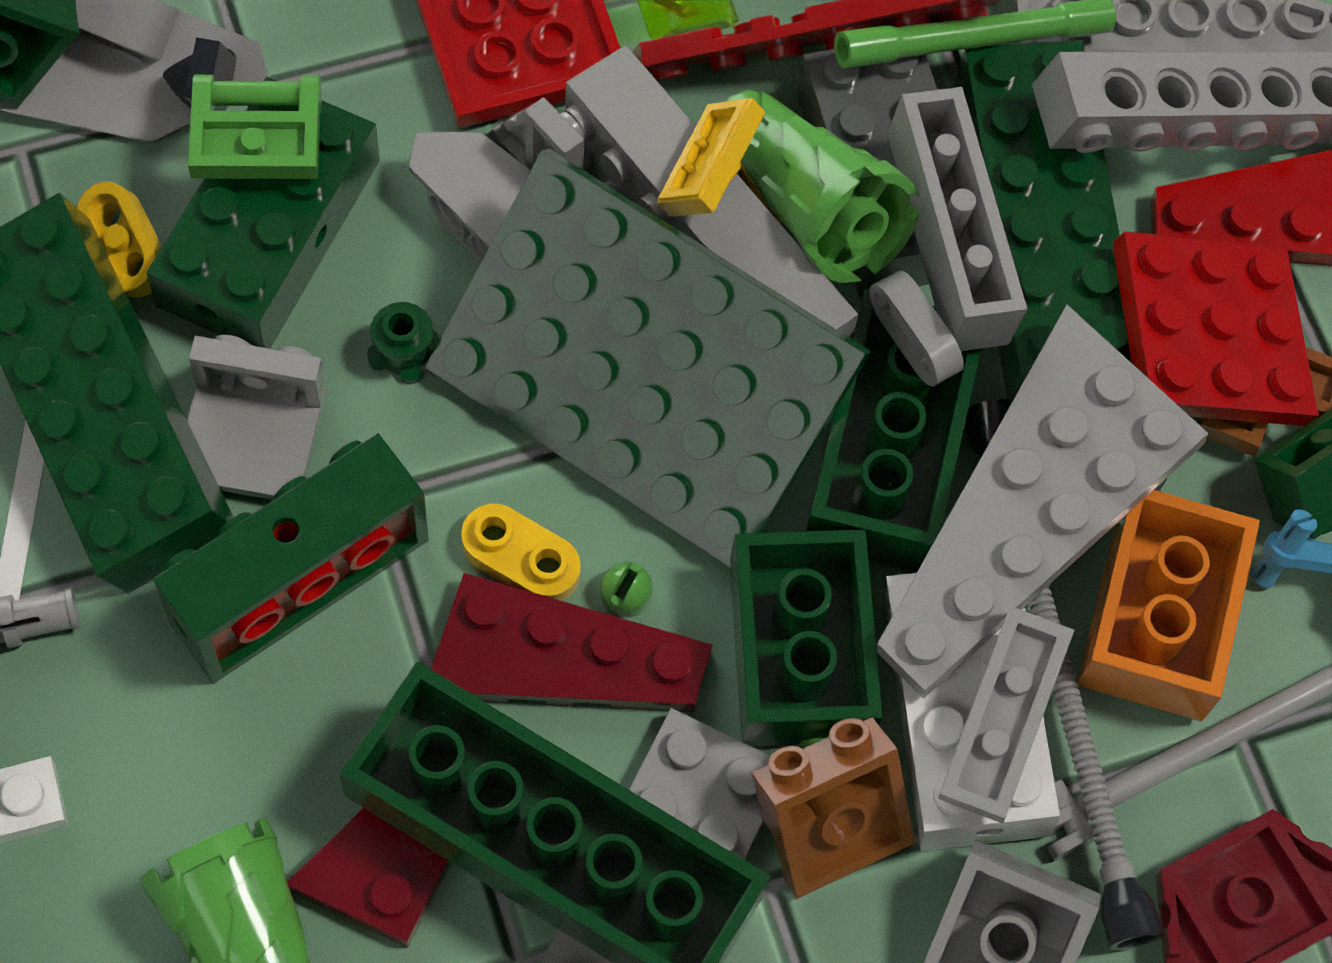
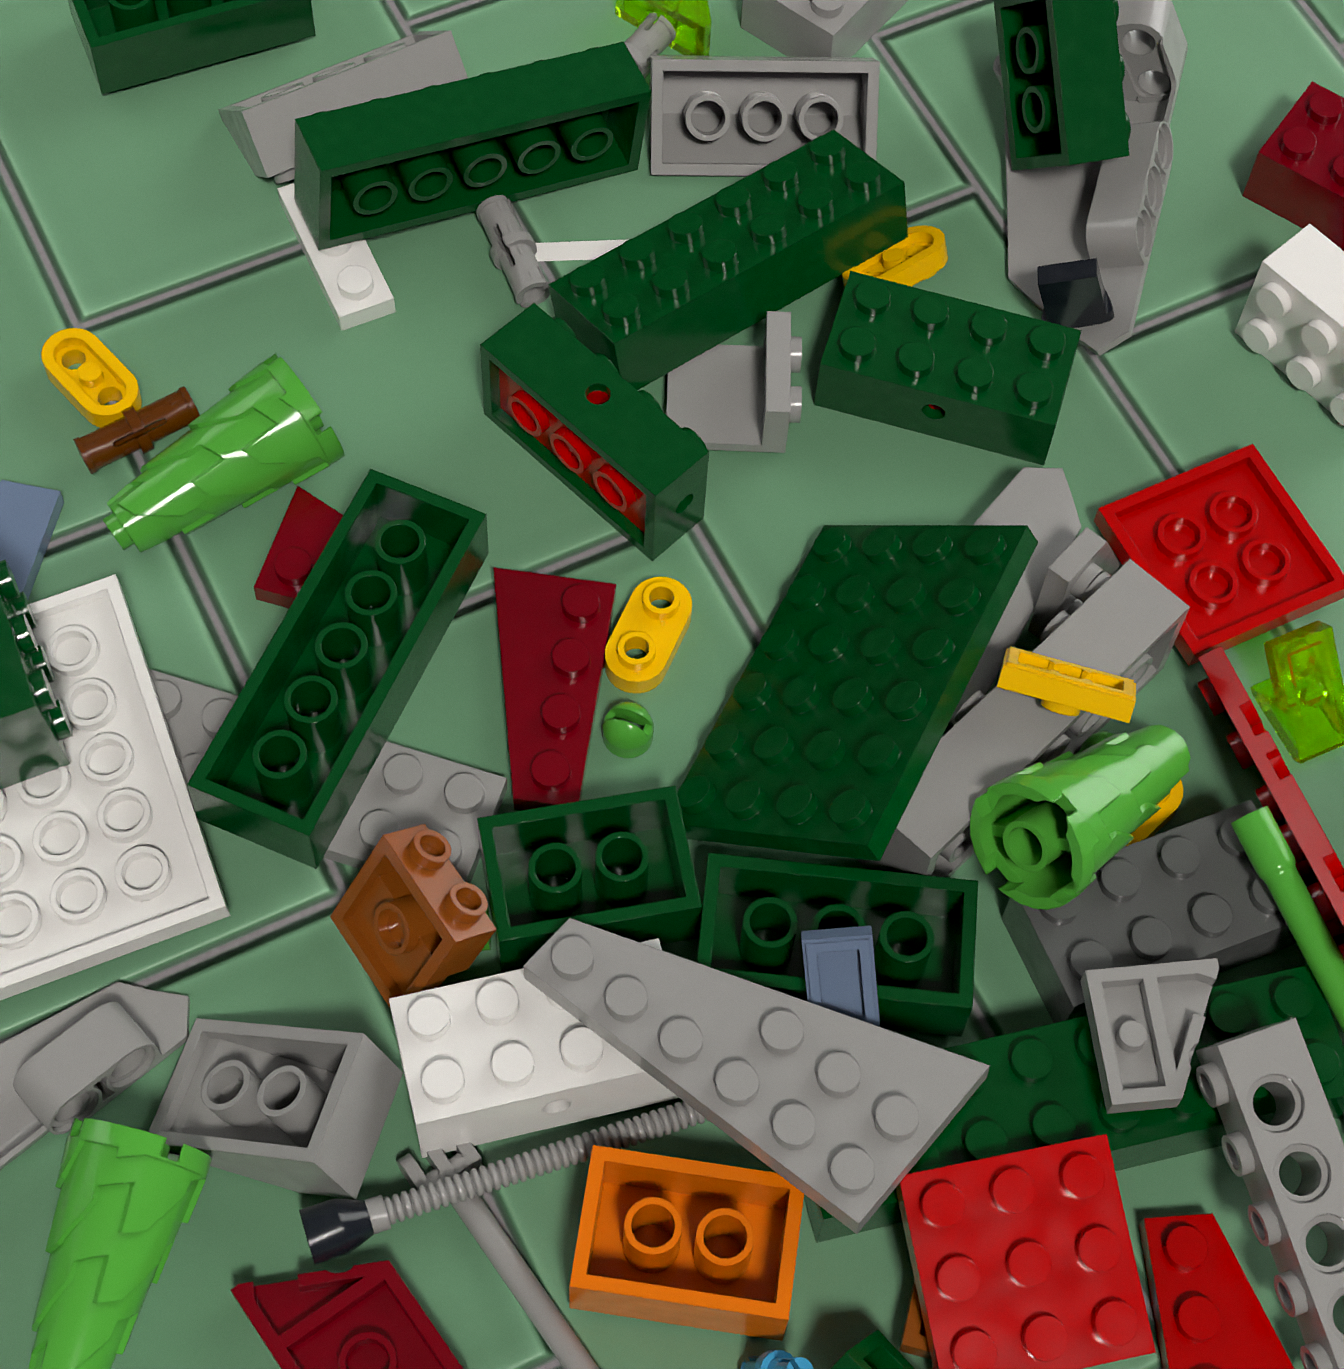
camera: 85 degrees right, 5 degrees down
bright green plate [188,74,322,179] -> none
dark green brick [367,302,439,384] -> none
light grey beam [870,271,964,386] -> none
light grey brick [887,87,1027,351] -> none
light grey plate [938,606,1074,824] -> none
none -> sand blue tile [801,926,880,1027]
none -> light grey wing [1080,958,1219,1114]

